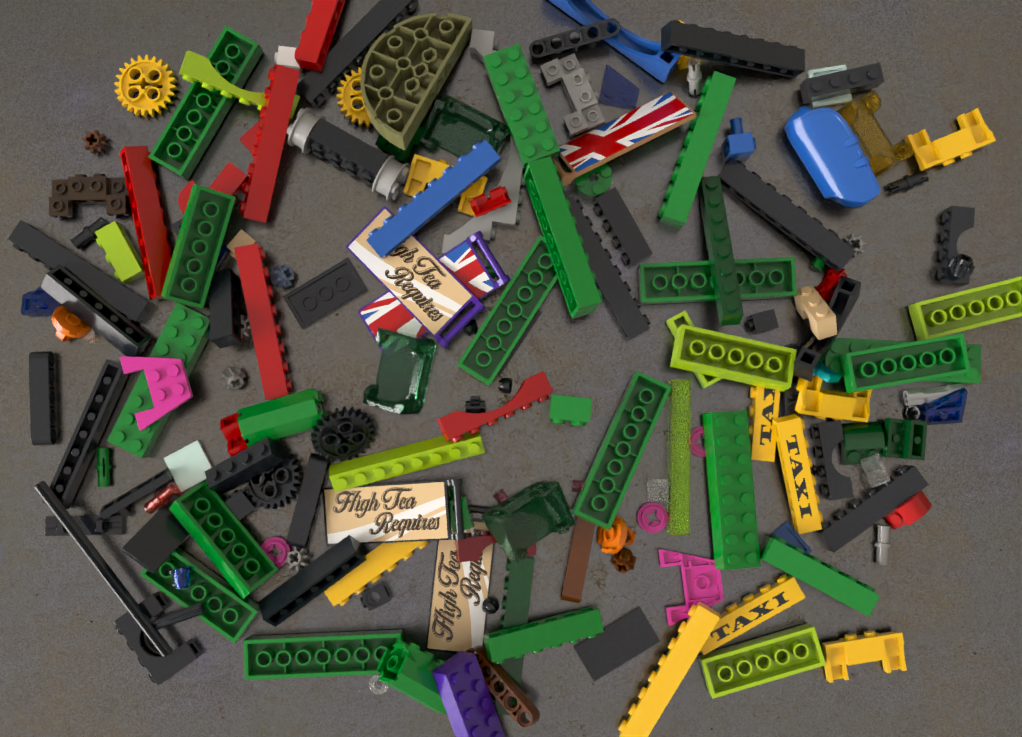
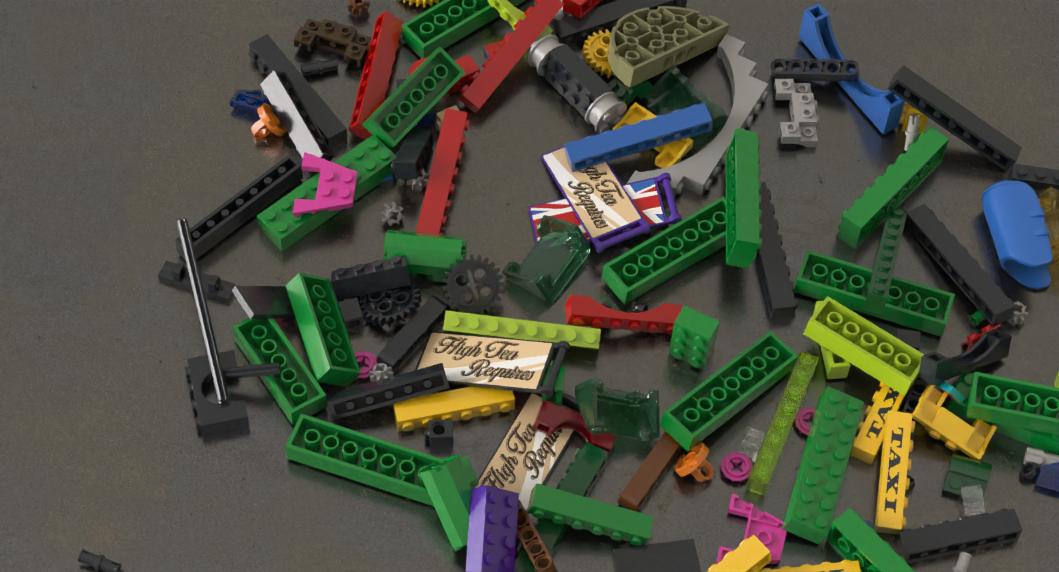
camera: 15 degrees right, 30 degrees down
black beam [29,351,57,446] -> none
lime brick [95,221,145,284] -> none
green pin [95,448,111,487] -> none
black hinge [99,468,172,519] -> none
clear red pin [144,483,179,514] -> none
light aqua tile [163,440,213,492] -> none
clear blue brick [169,566,192,589] -> none
red brick [220,412,250,457] -> none
sand blue gear [270,264,295,288] -> none
black tile [283,258,368,329] -> none
clear brick [369,674,388,694] -> none
red hinge [469,186,511,217] -> none
black hinge [482,598,499,614] -> none
green brick [483,43,560,169] -> none
flag [552,91,697,186] -> none
green brick [573,163,612,200] -> none
black brick [593,187,653,267] -> none
clear blue wing [599,65,640,109] -> none
reddish brown gear [611,548,636,573] -> none
blue brick [722,118,756,163] -> none
tan arch [794,285,837,340] -> none
black arch [812,420,854,500] -> none
dark green brick [882,418,927,460] -> none
red brick [885,490,932,530] -> none

